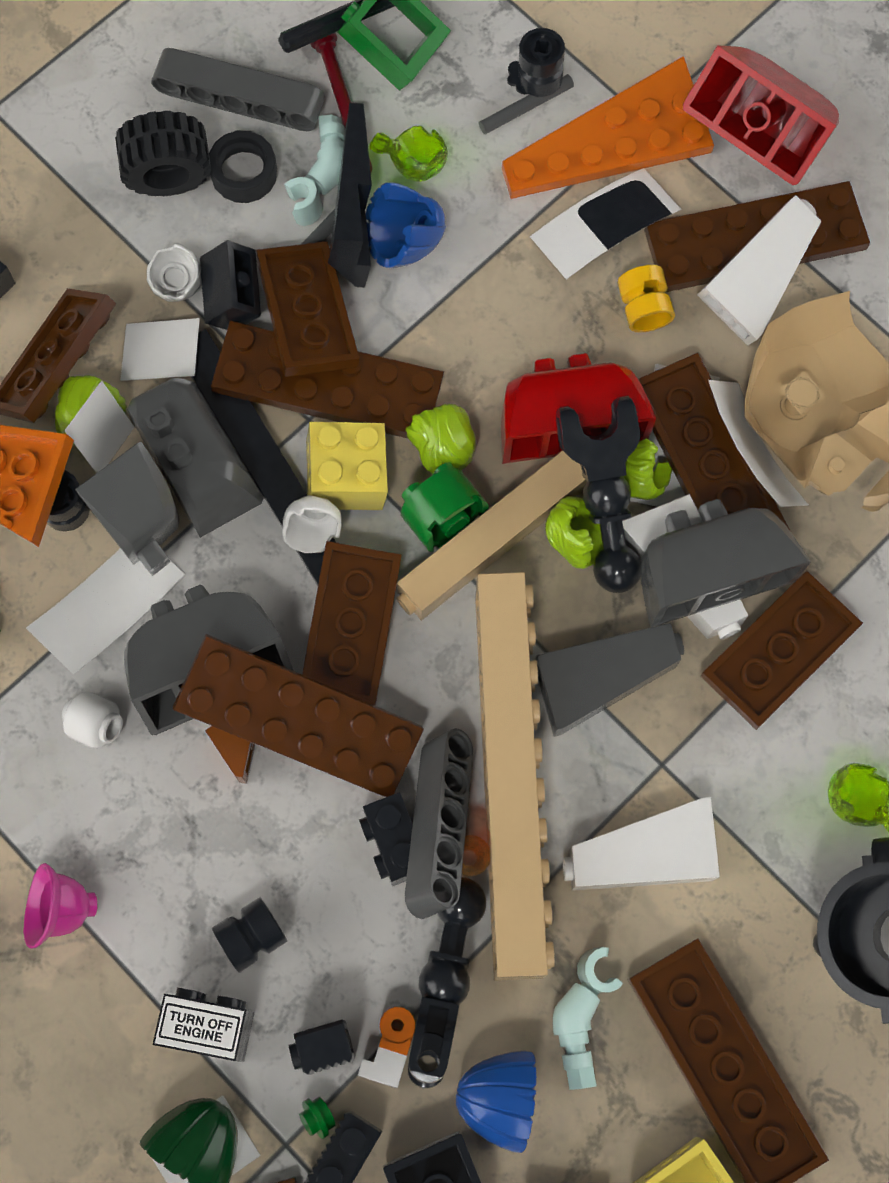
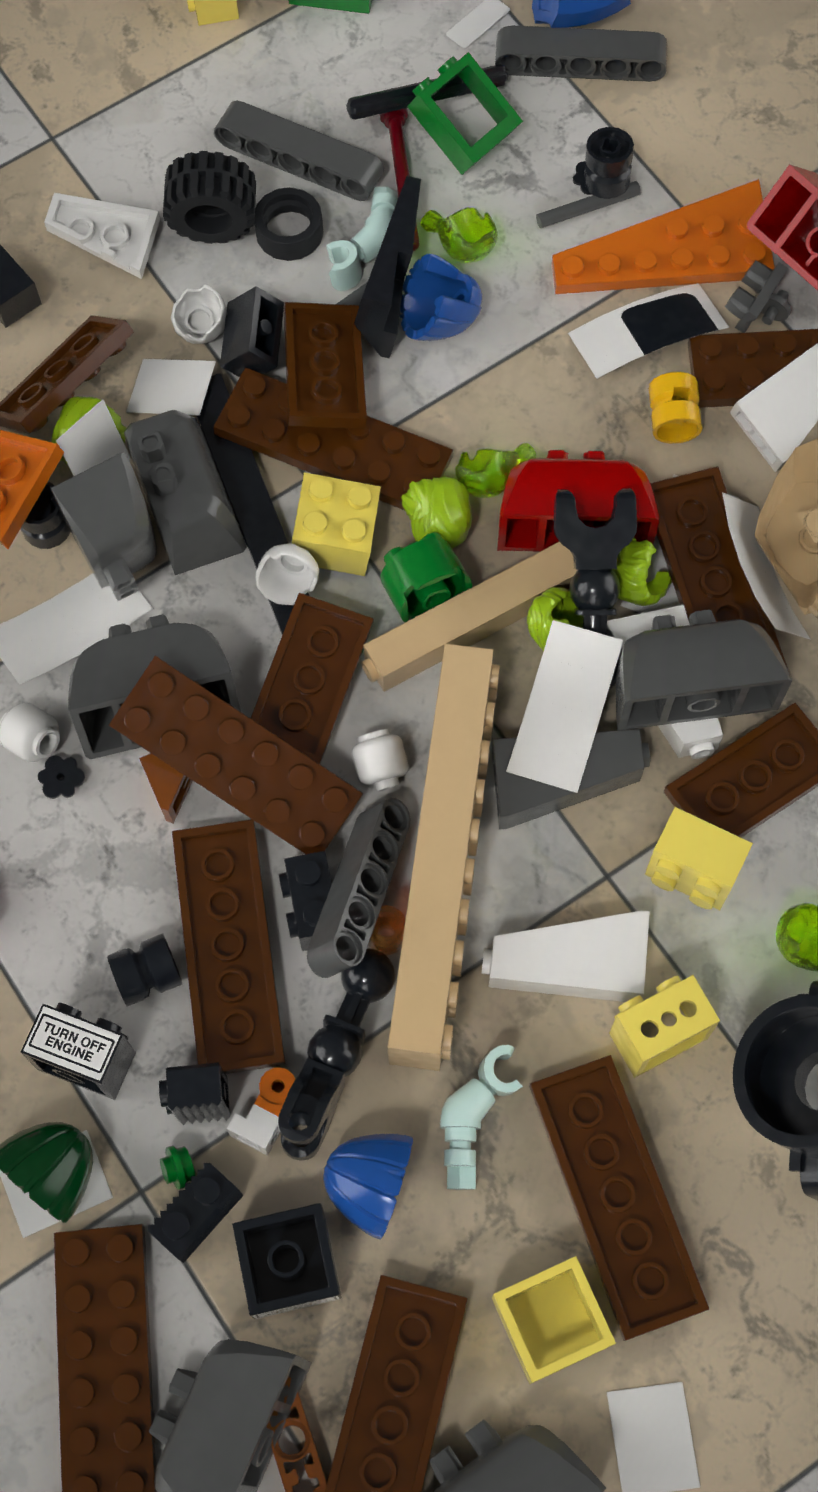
camera: 15 degrees right, 5 degrees down
none -> black plant [38,755,85,799]
none -> white wing [44,193,160,279]
none -> reddish brown plate [172,819,286,1074]
none -> white head [352,729,410,791]
none -> clear neon green hair [455,443,536,499]
none -> white sticker [506,620,623,793]
none -> light yellow piece [609,975,720,1078]
none -> light yellow piece [645,807,753,910]
none -> dark grey hips [725,260,791,333]

